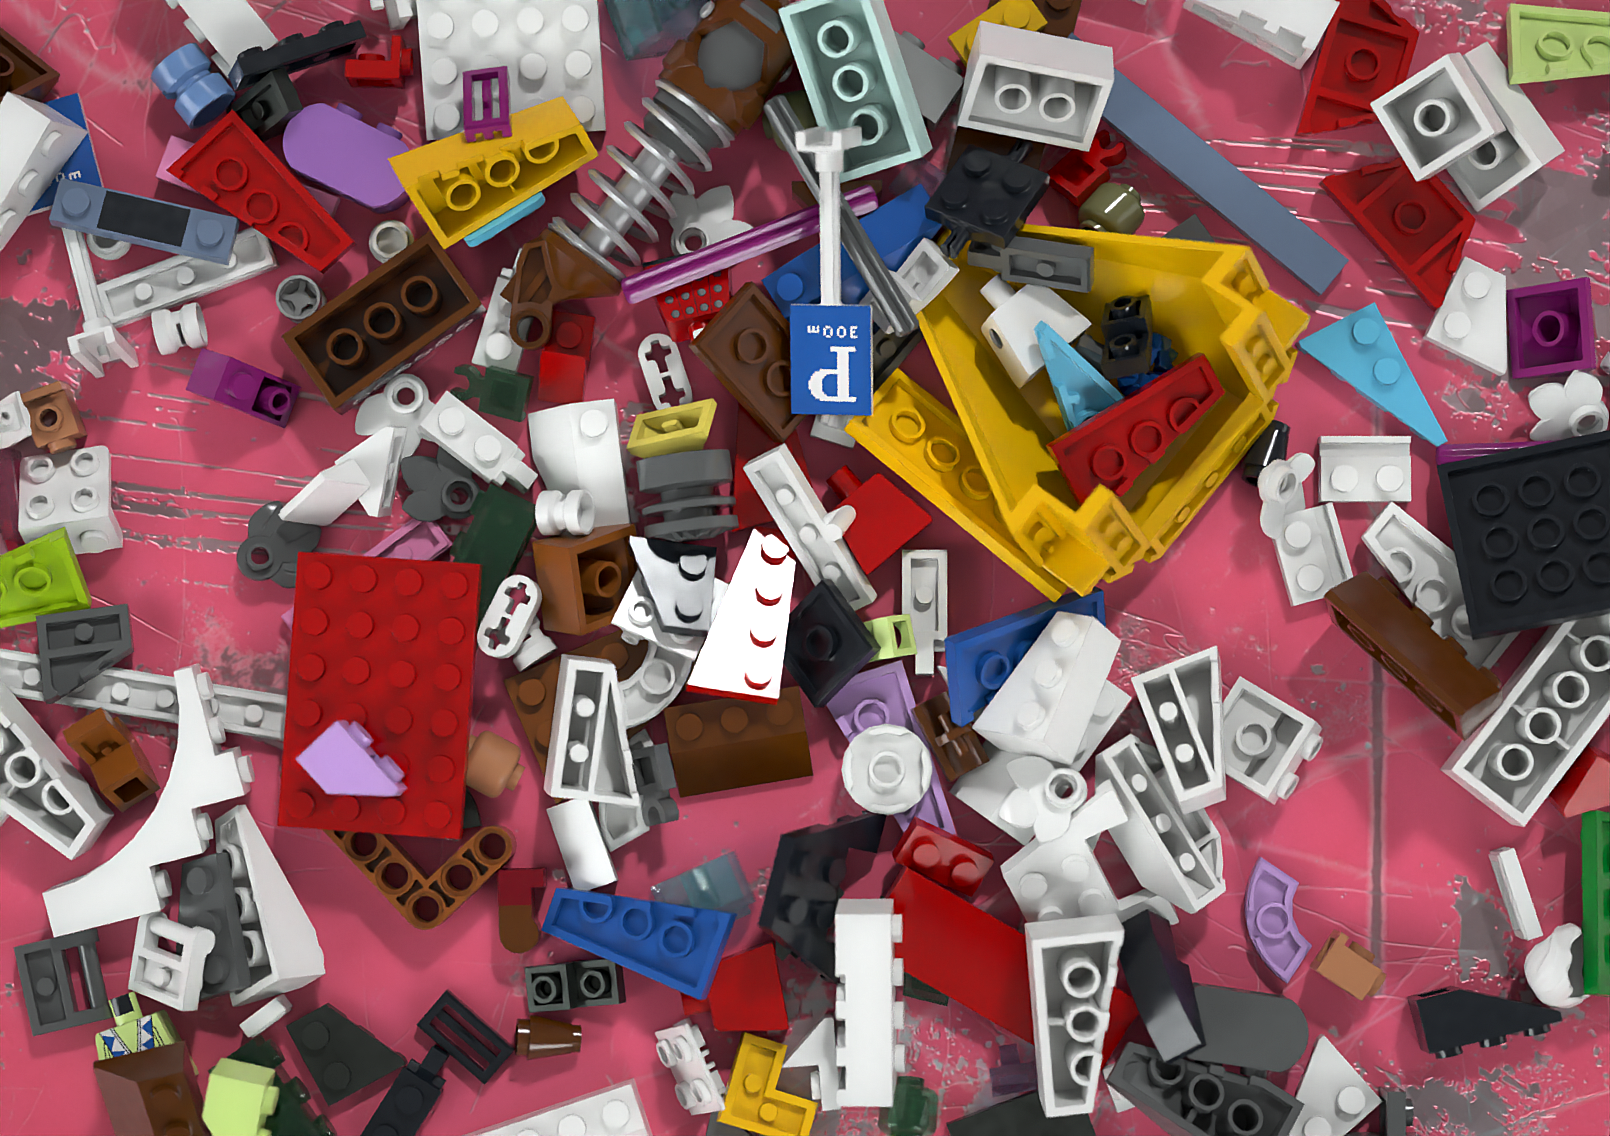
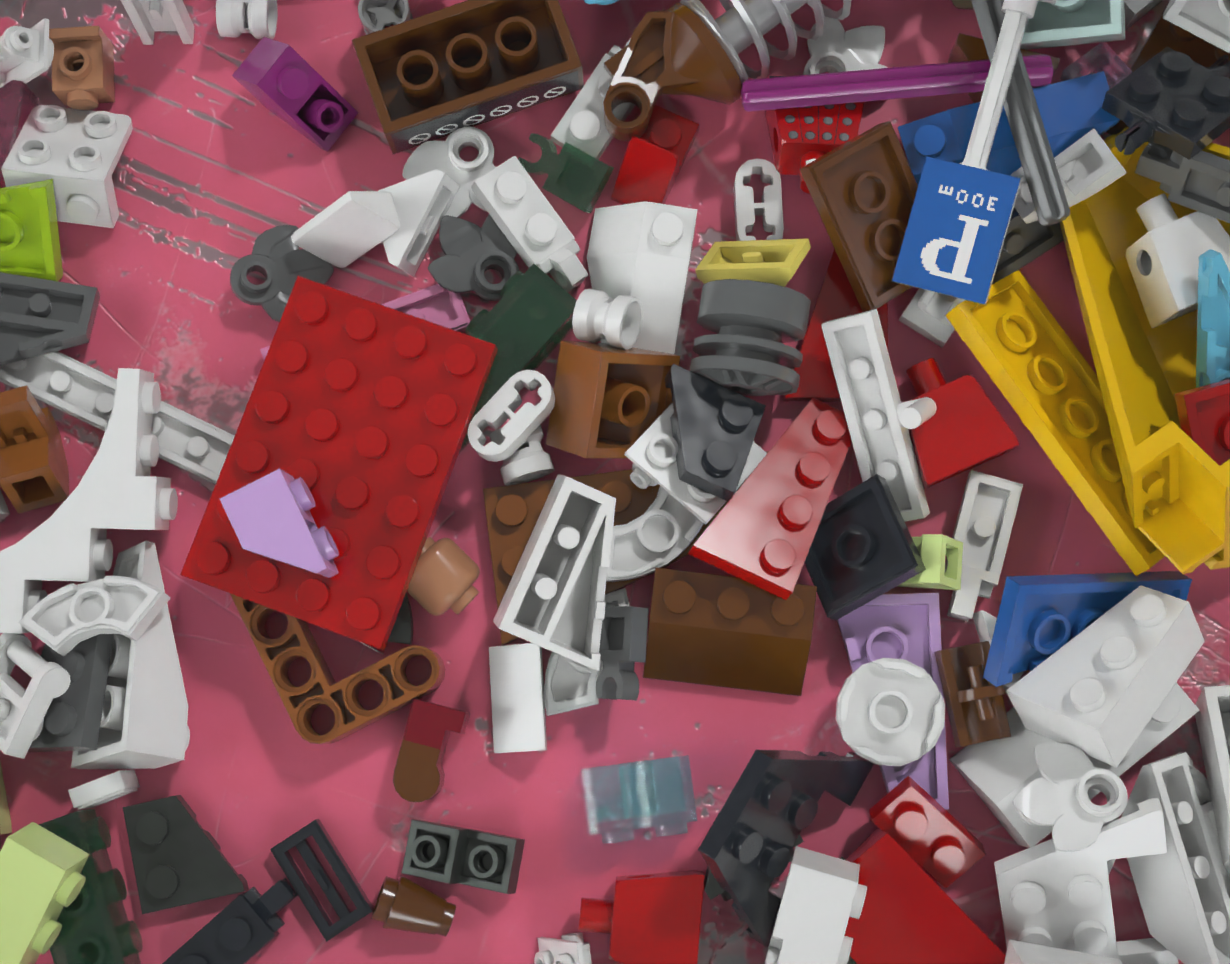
camera: 20 degrees right, 5 degrees down
blue wing [541,887,738,1000] -> none
none -> white tile [18,576,171,656]

